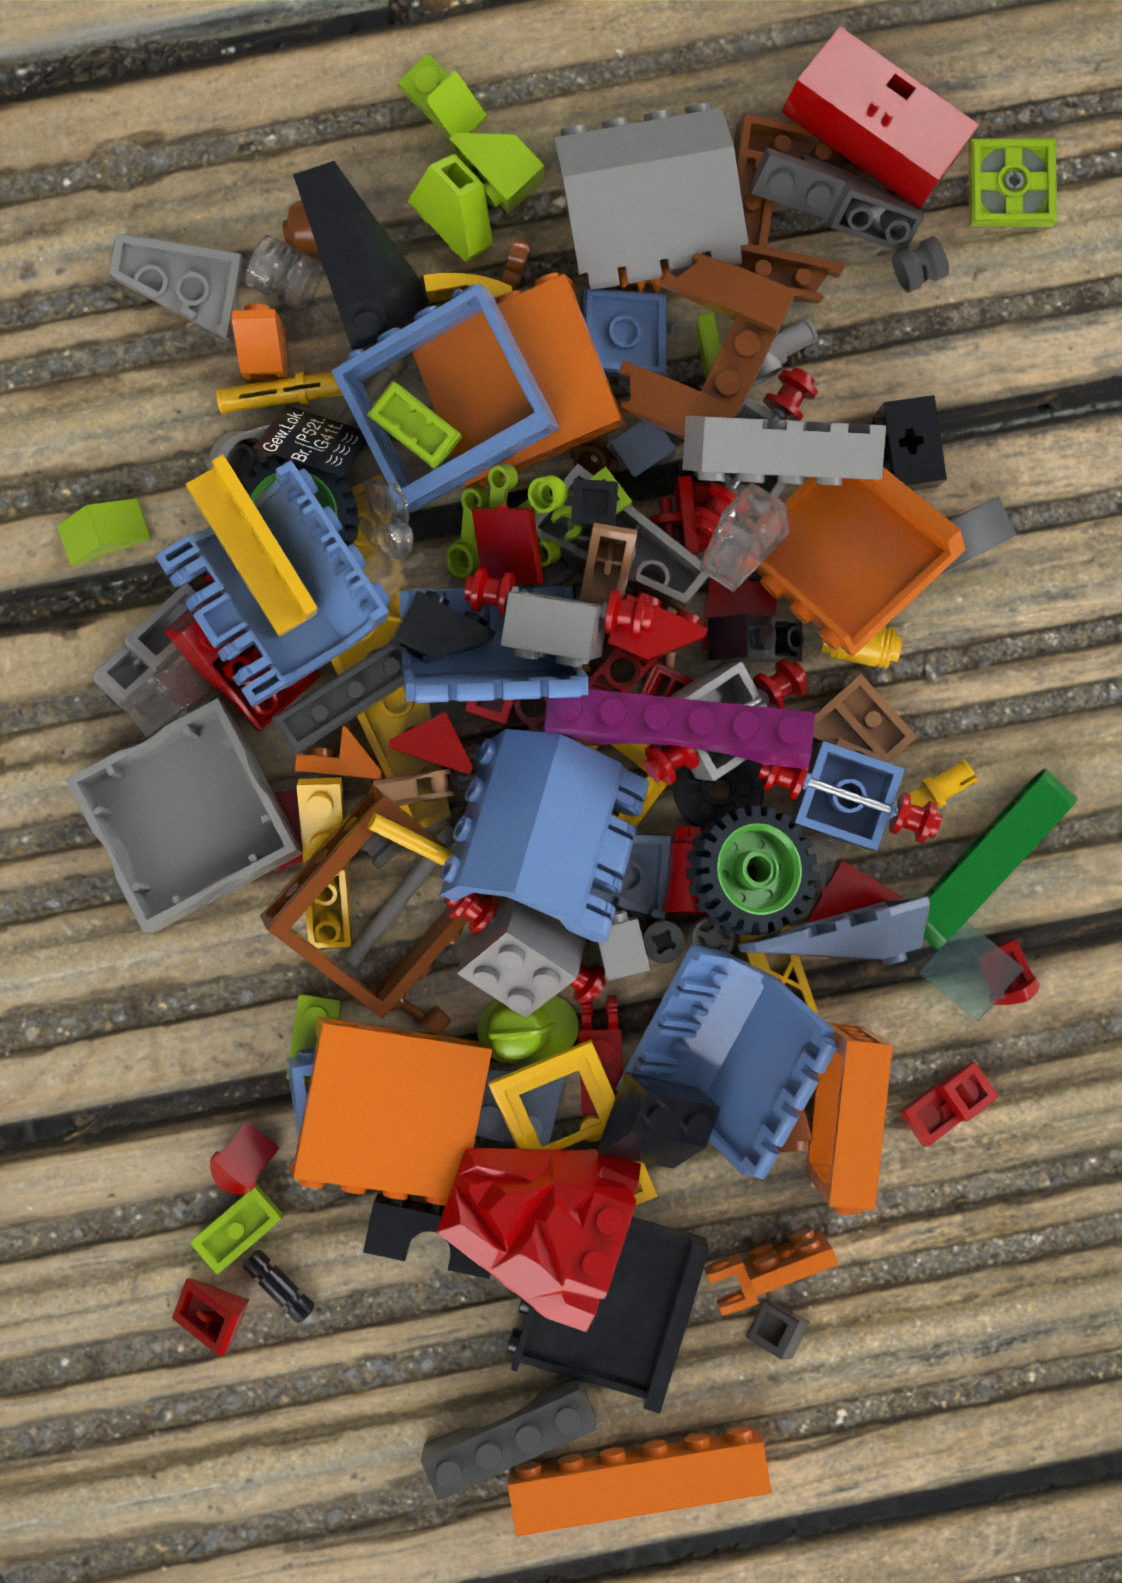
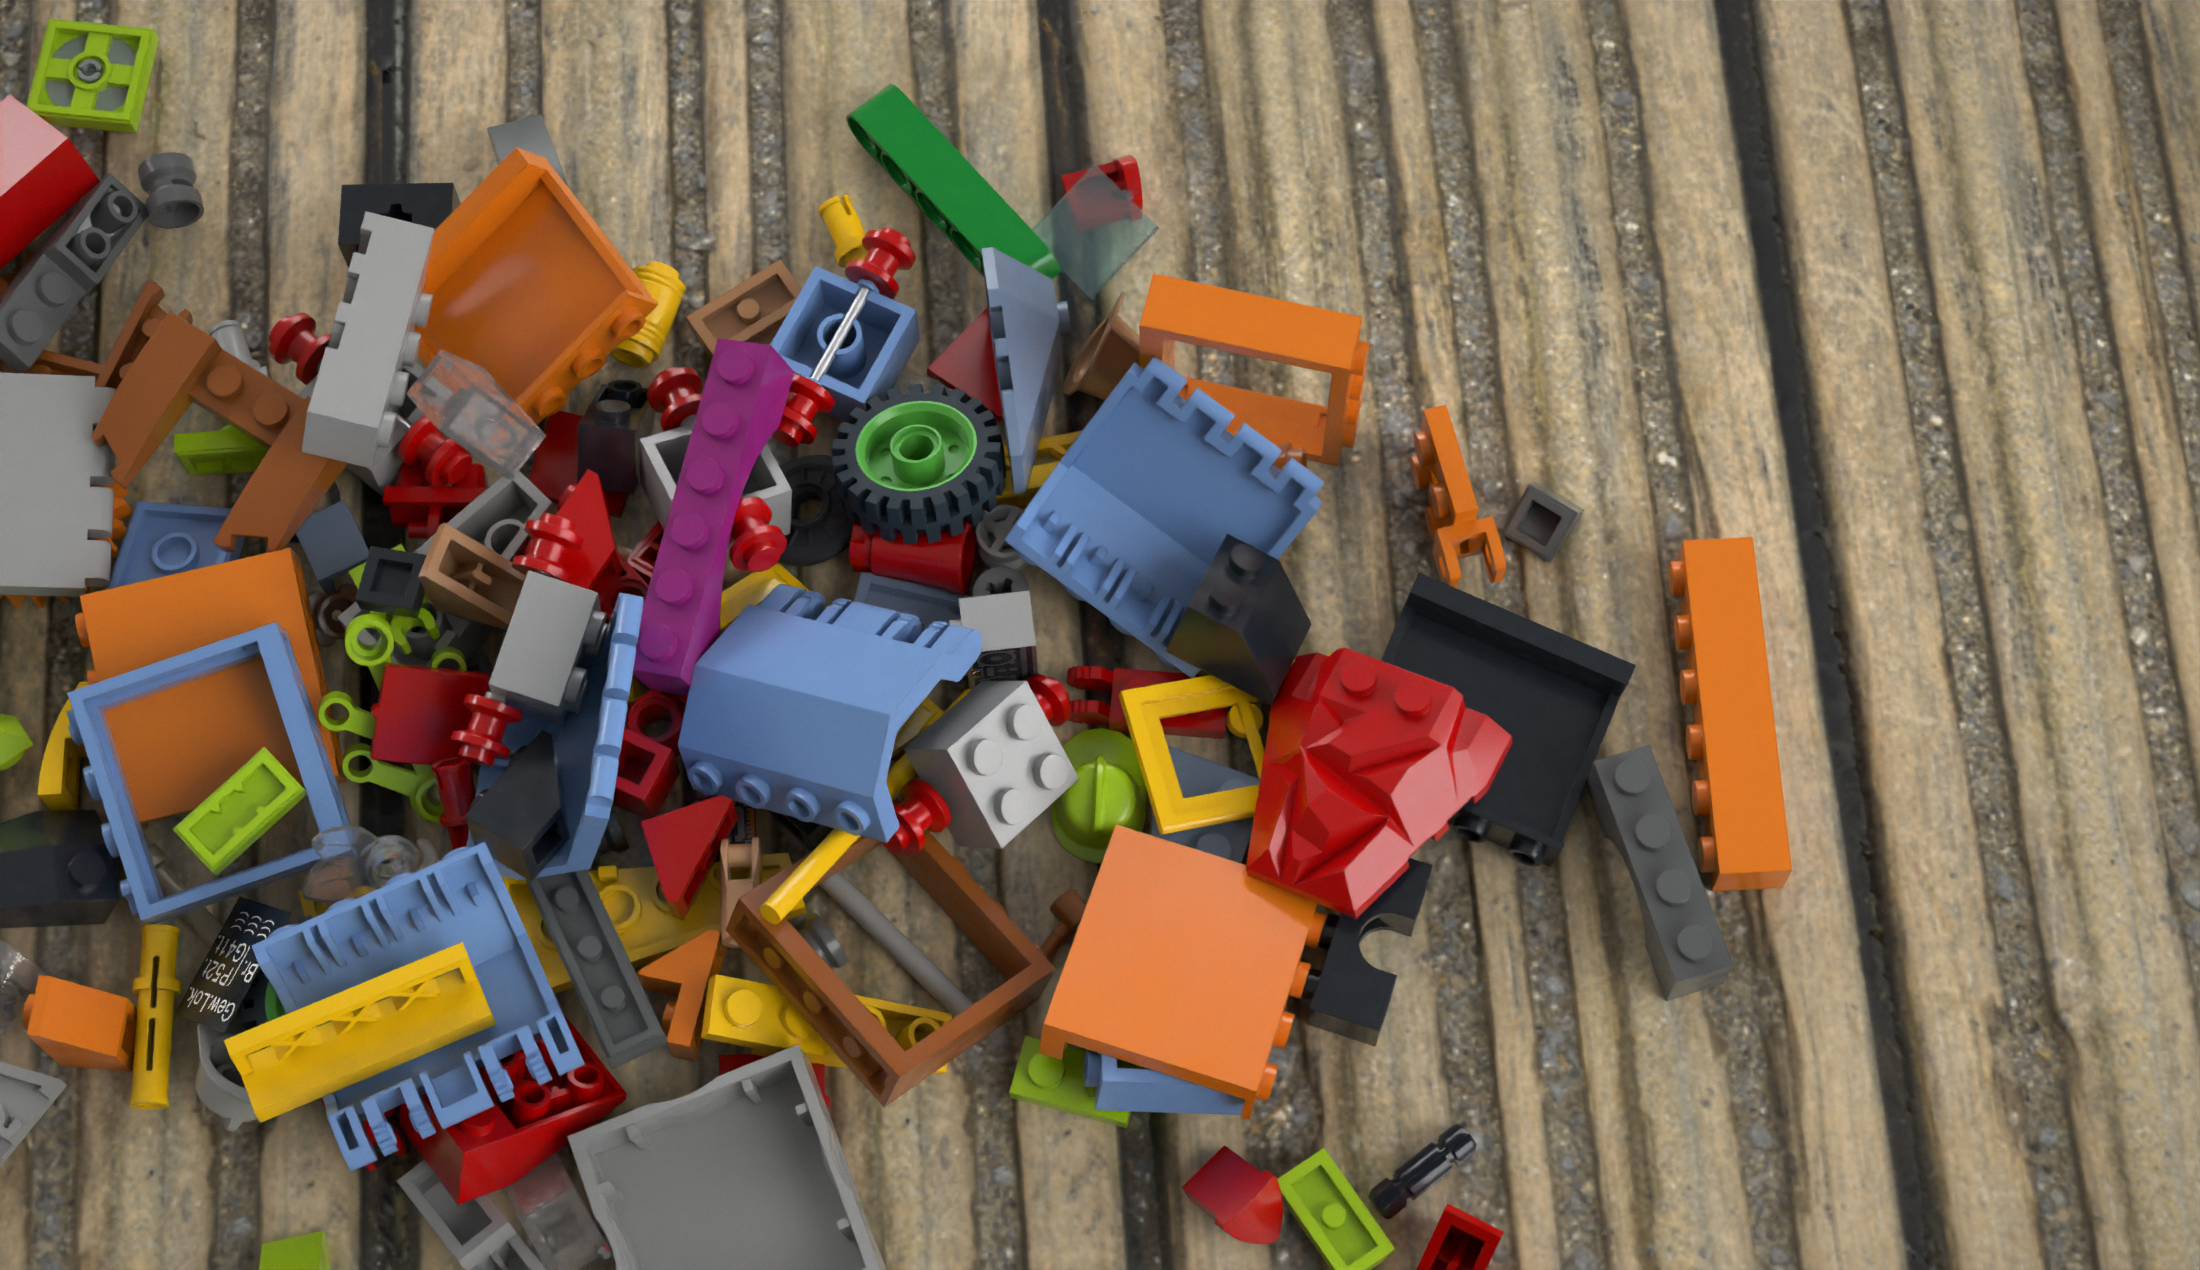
camera: 80 degrees left, 20 degrees down
dark orange tile [501,238,532,291] -> none
red slope [898,1062,999,1147] -> none
none -> red axle [432,756,476,850]
none -> medium nougat piece [1063,292,1139,400]

